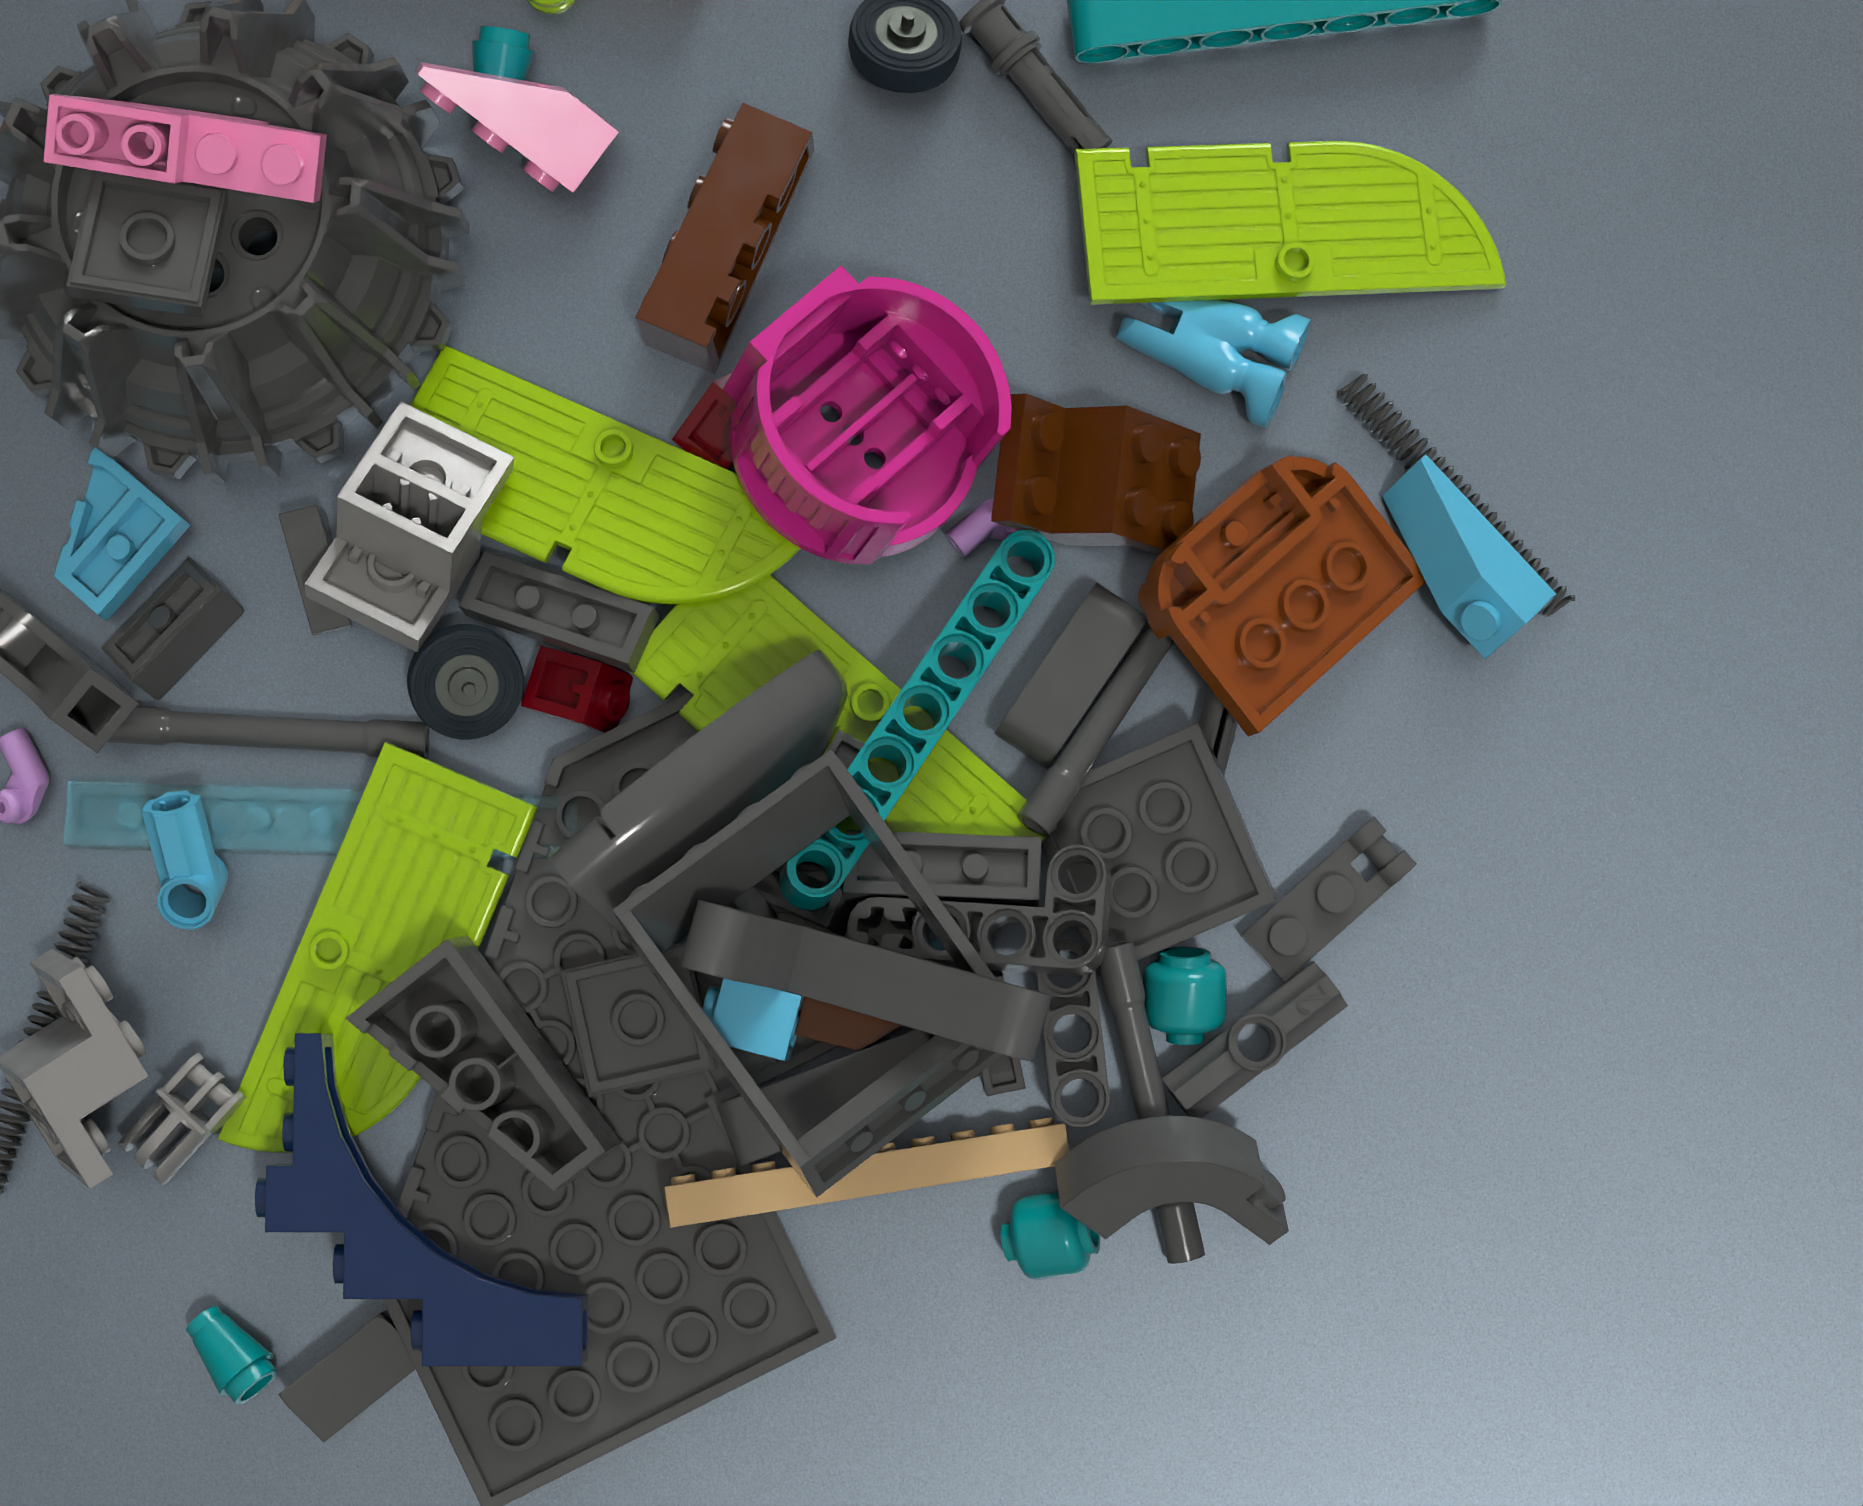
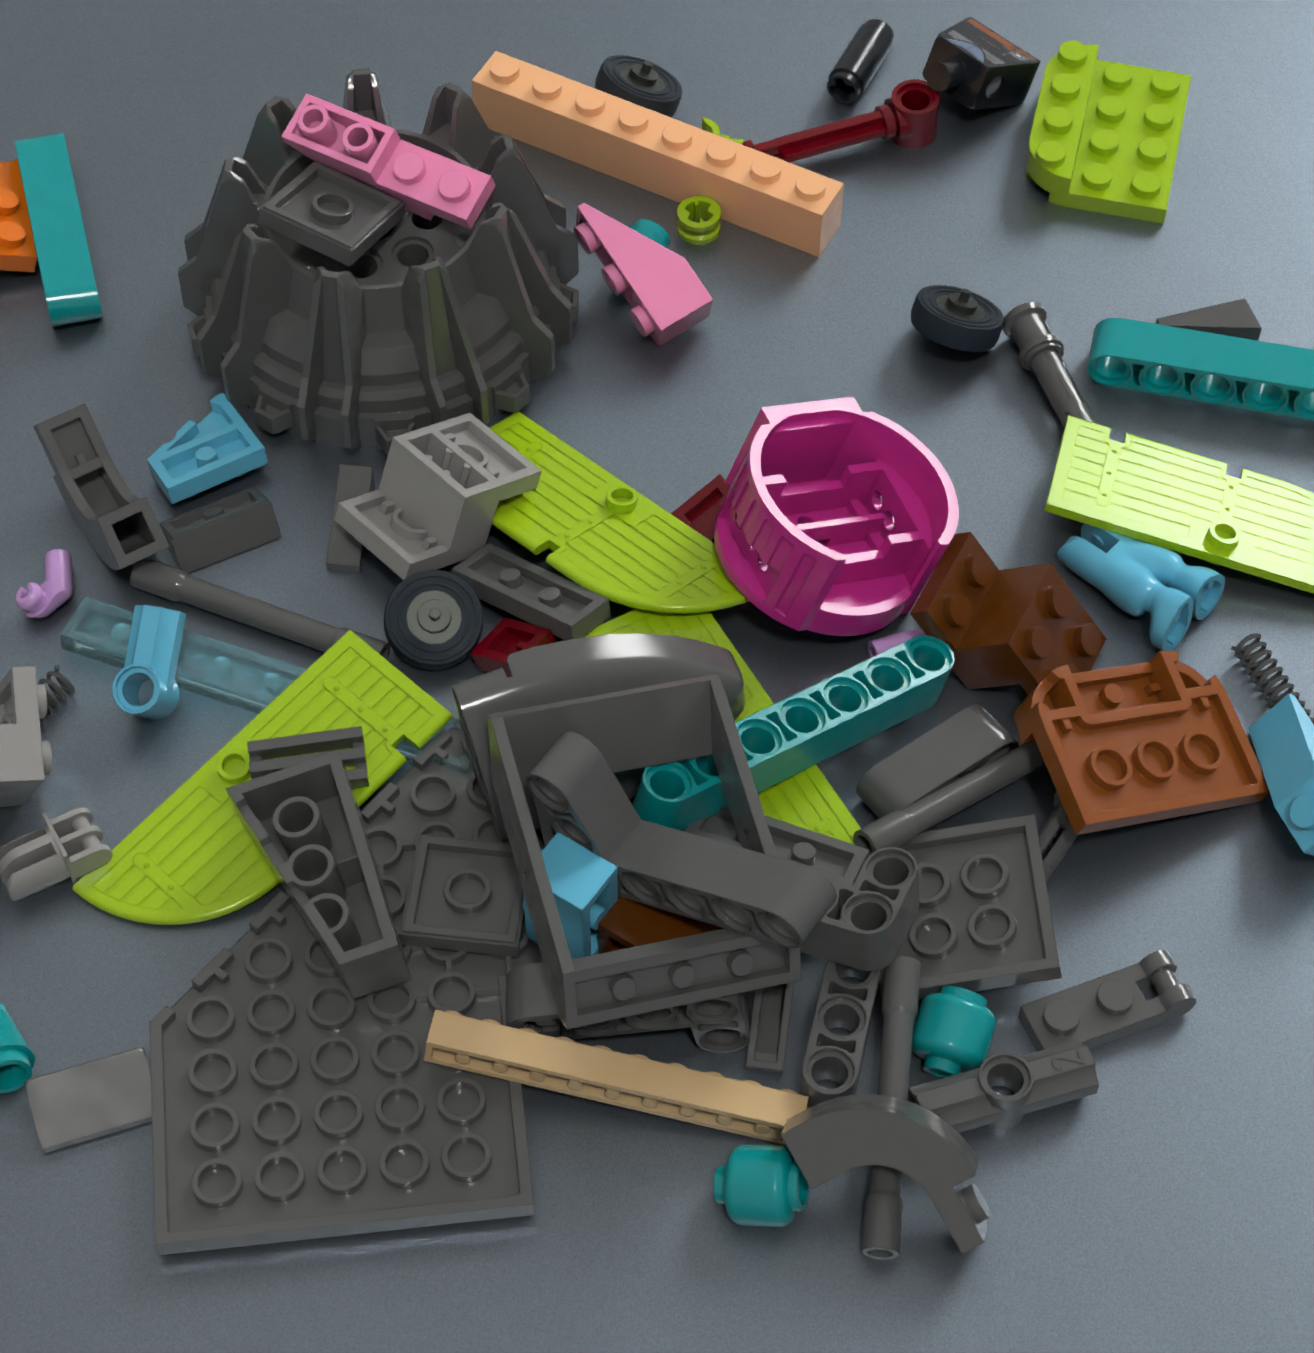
camera: 20 degrees right, 30 degrees down
dark blue arch [255,1033,588,1366] -> none
reddish brown wedge [635,103,814,374] -> none
none -> dark grey tile [247,726,369,788]

